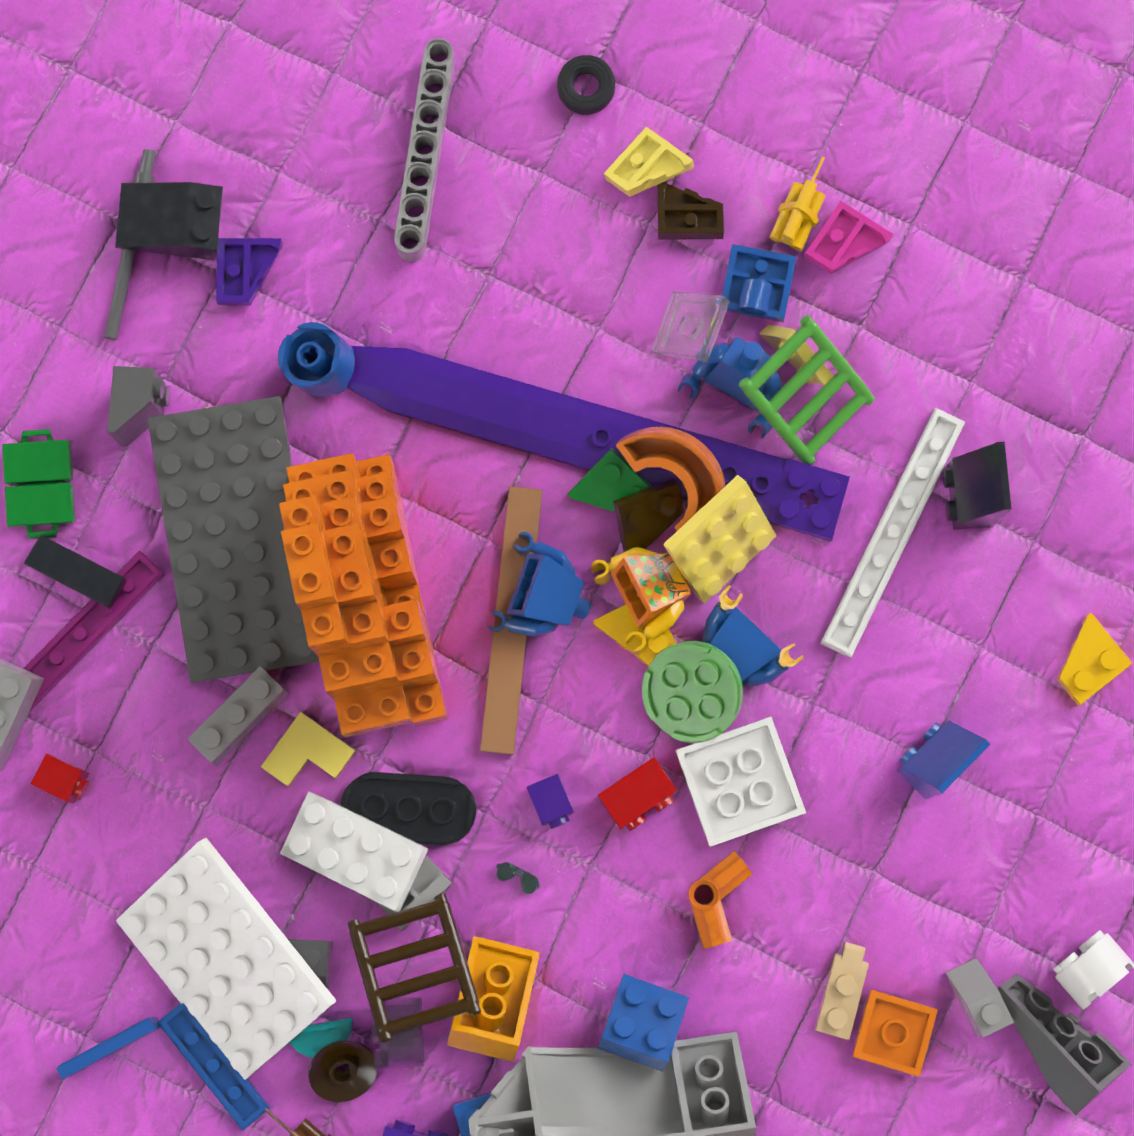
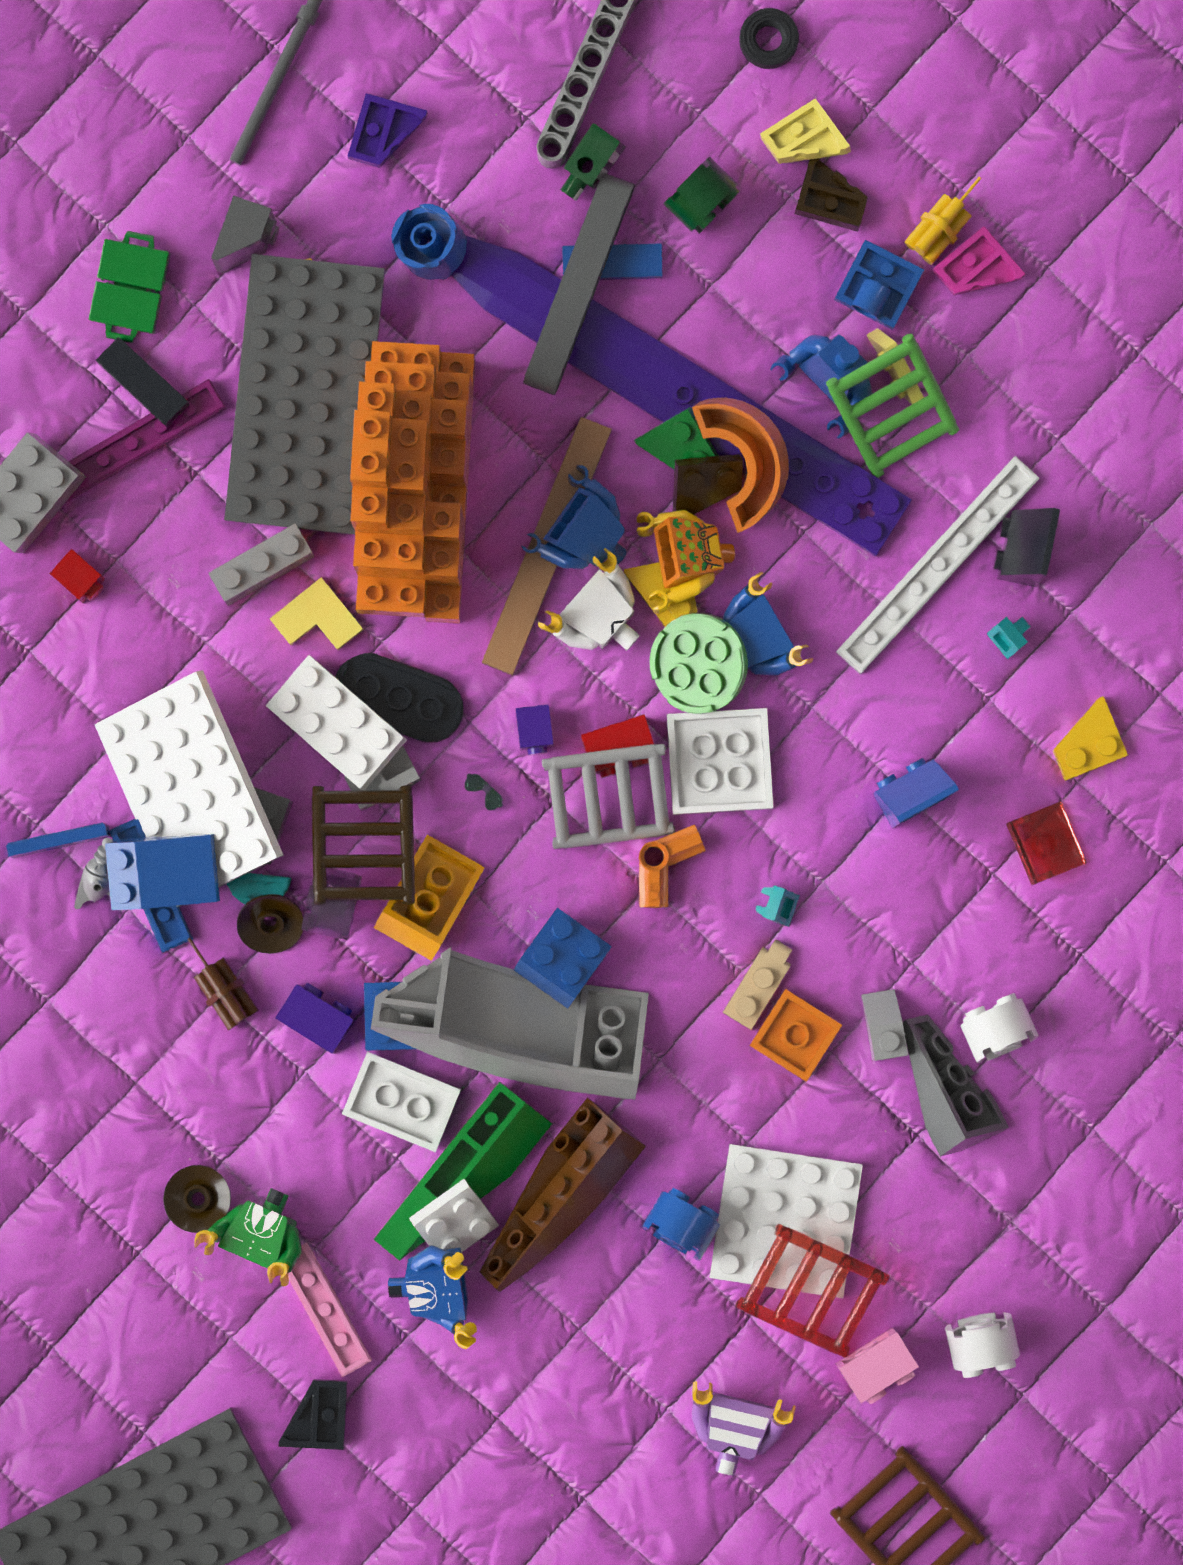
camera: 15 degrees right, 5 degrees up
black slope [115,182,223,261] -> none
clear tile [651,291,730,362] -> none
light yellow plate [663,475,776,604] -> none
none -> light grey piece [74,838,113,909]
none -> blue slope [105,834,220,910]
none -> dark grey beam [523,173,635,395]
none -> torso [538,548,640,650]
none -> light grey bar [542,744,675,849]
none -> dark green torso [560,123,626,201]
none -> blue tile [562,243,663,280]
none -> dark green brick [663,156,740,234]
none -> teal tile [756,886,800,927]
none -> teal tile [987,616,1031,659]
none -> clear red slope [1006,801,1087,885]

